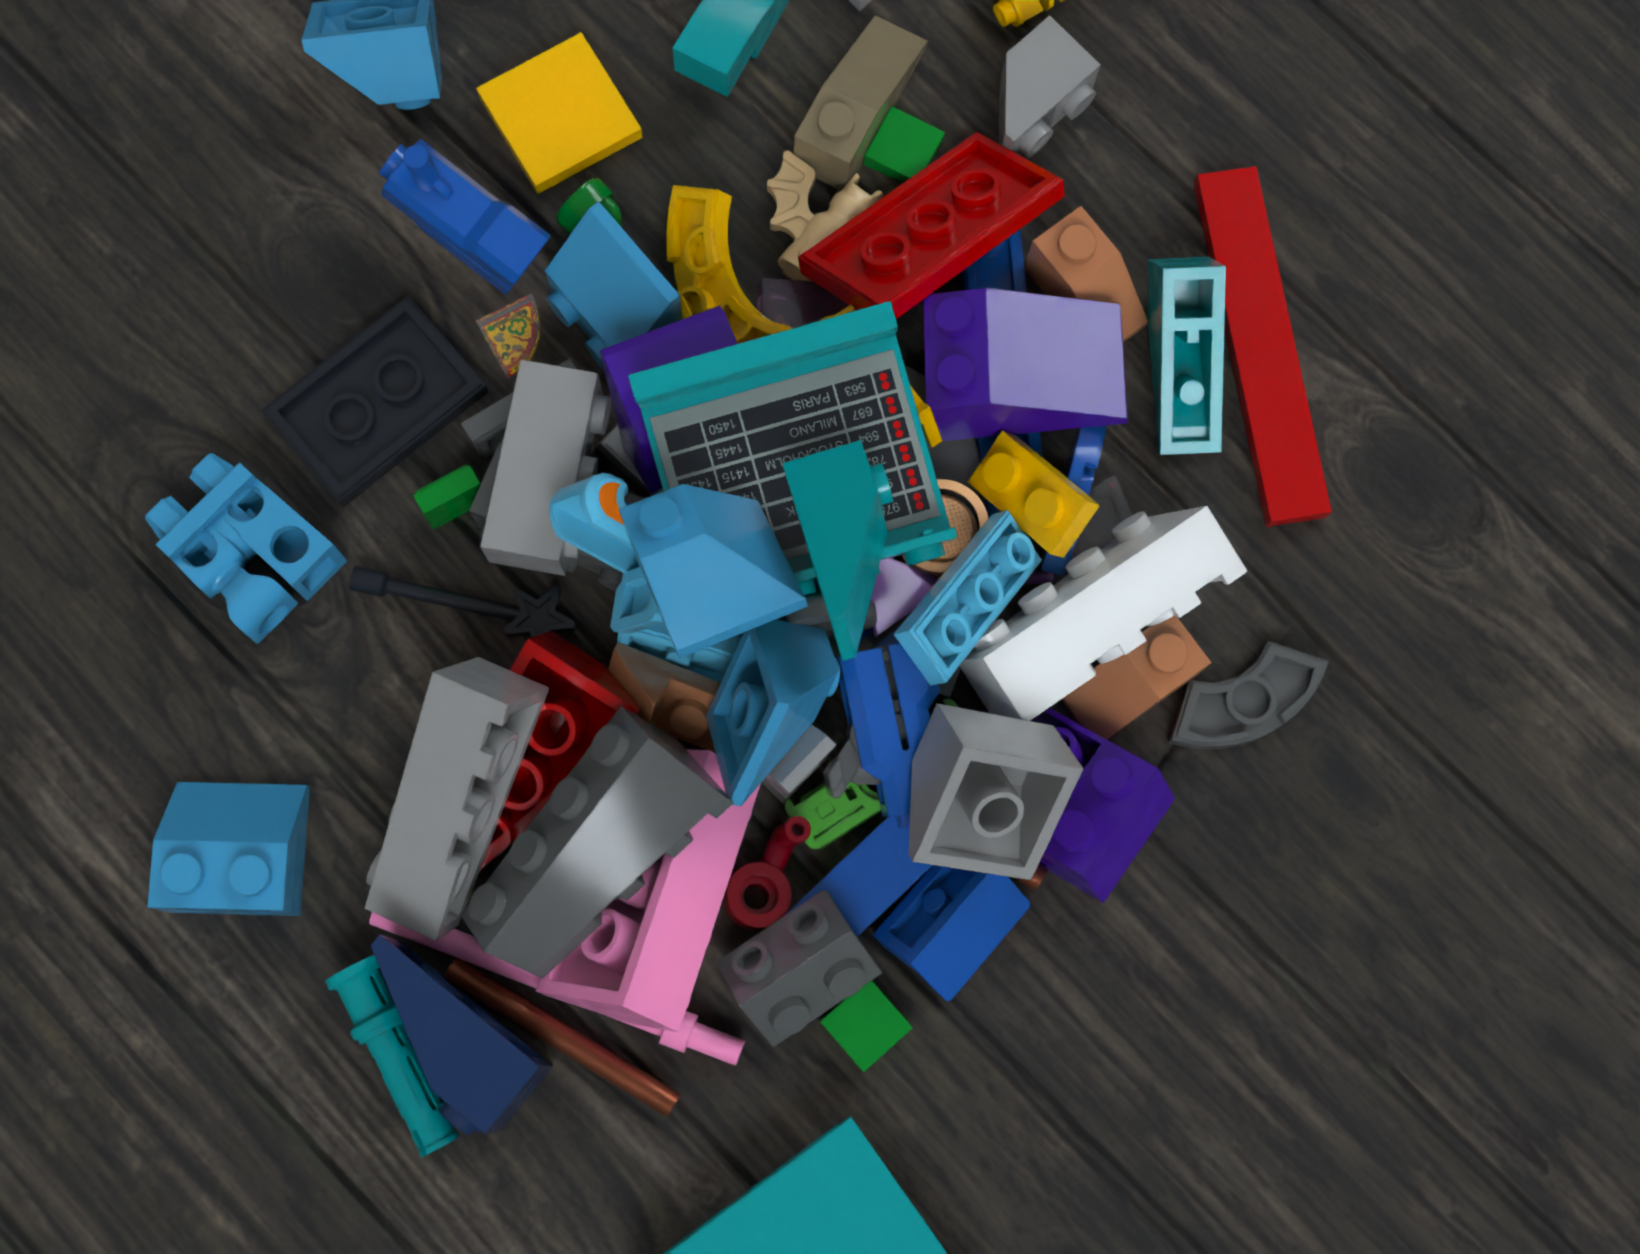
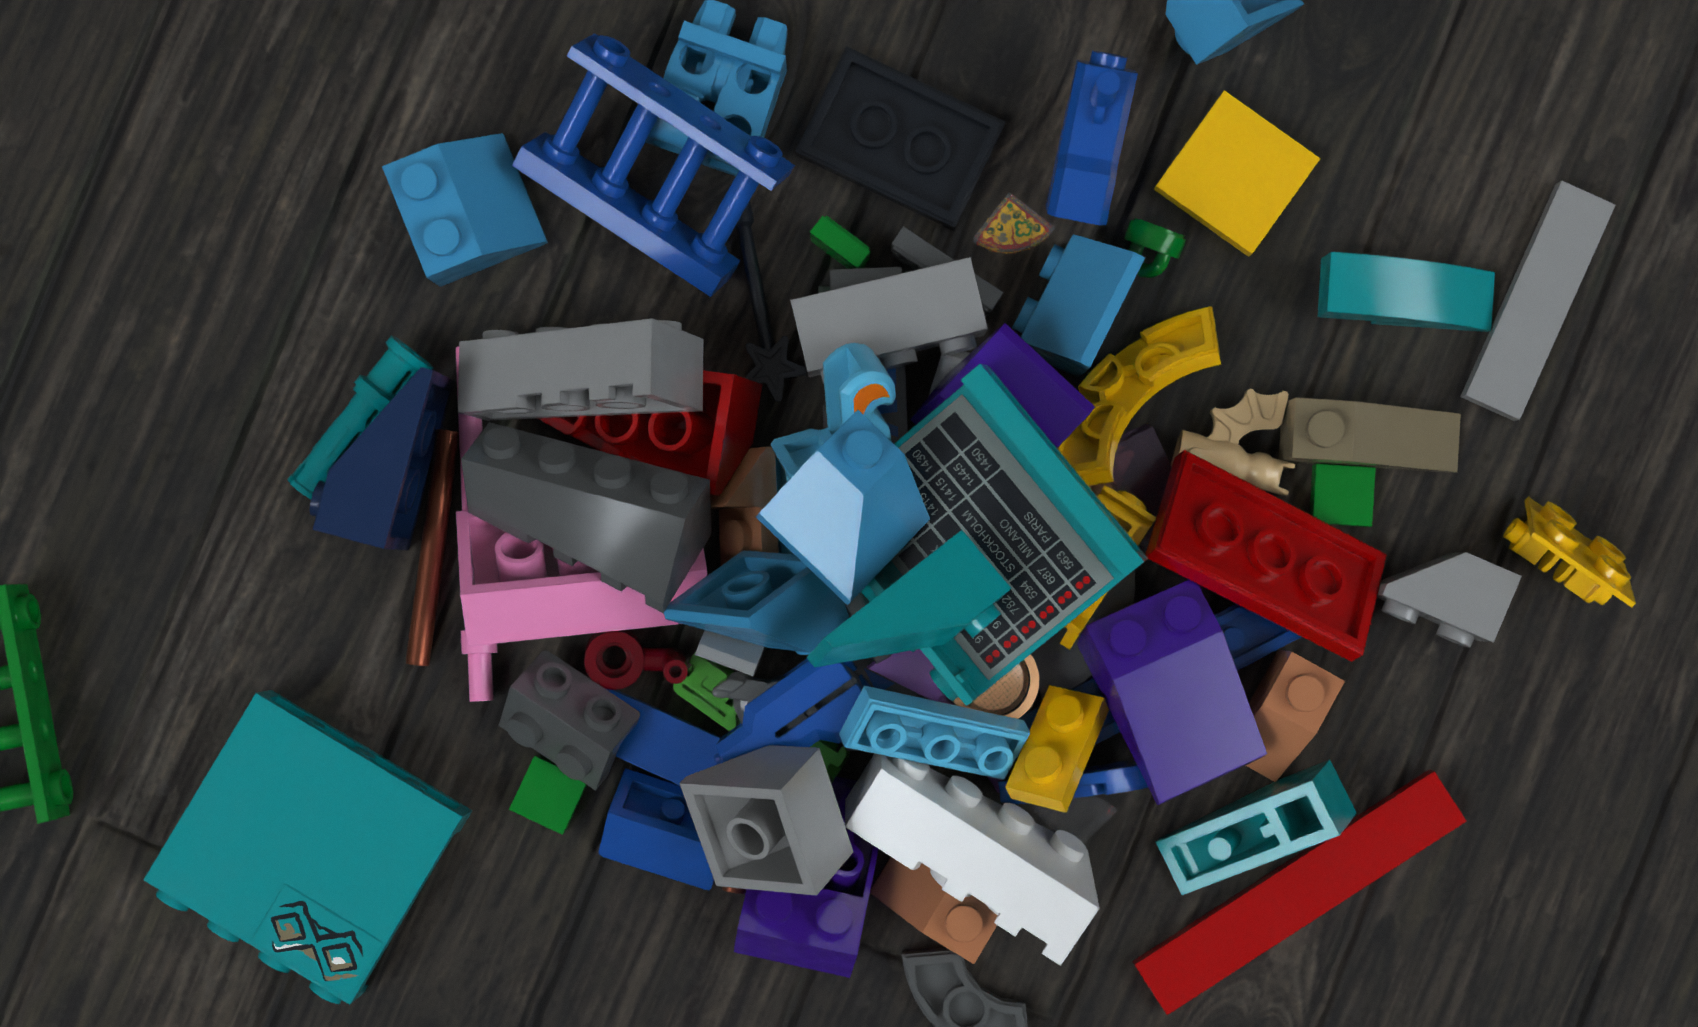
camera: 80 degrees right, 10 degrees up
none -> blue fence [512,34,795,297]

